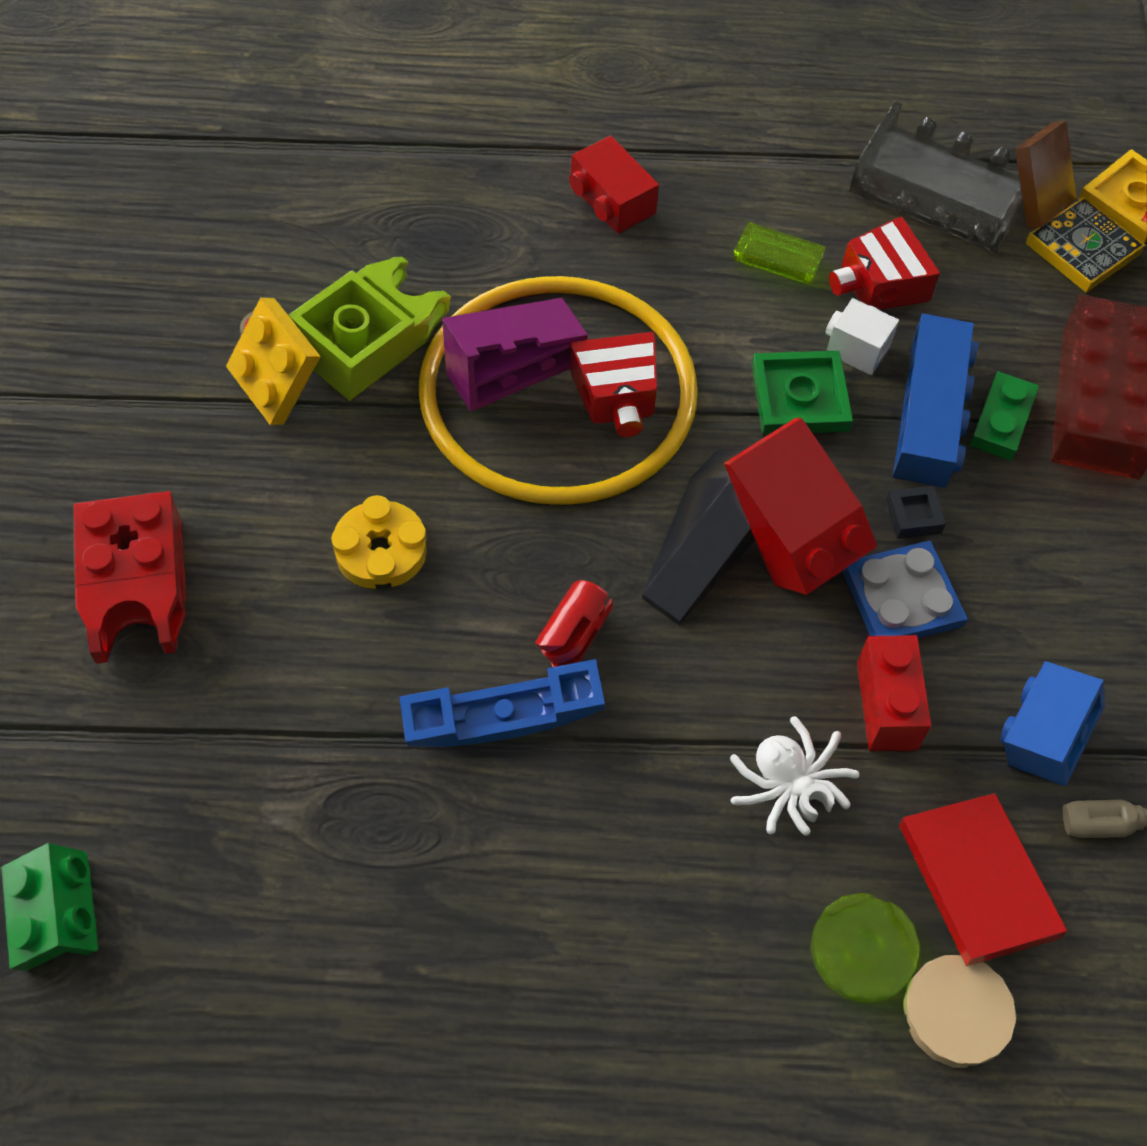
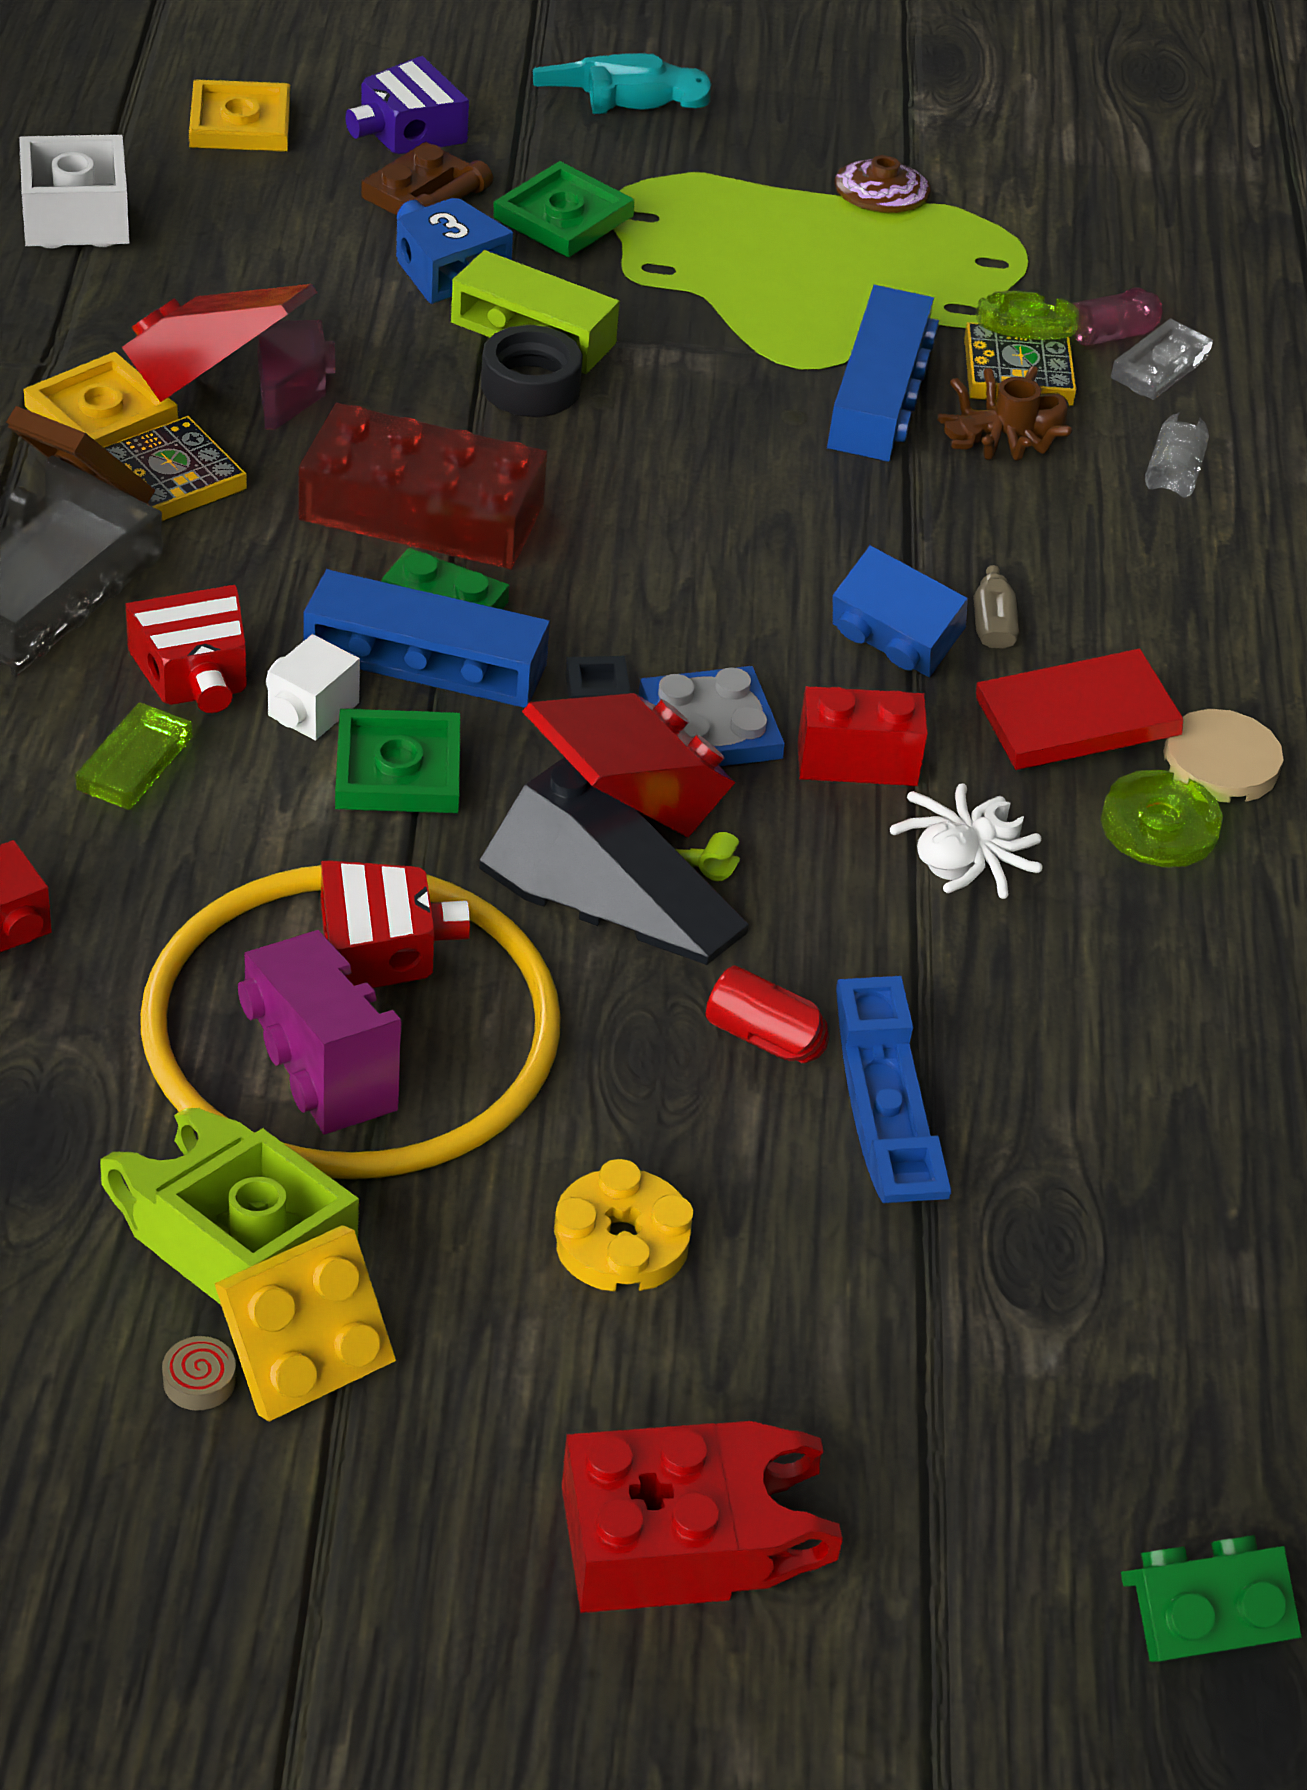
camera: 90 degrees left, 15 degrees down
none -> lime hand [675,832,740,881]

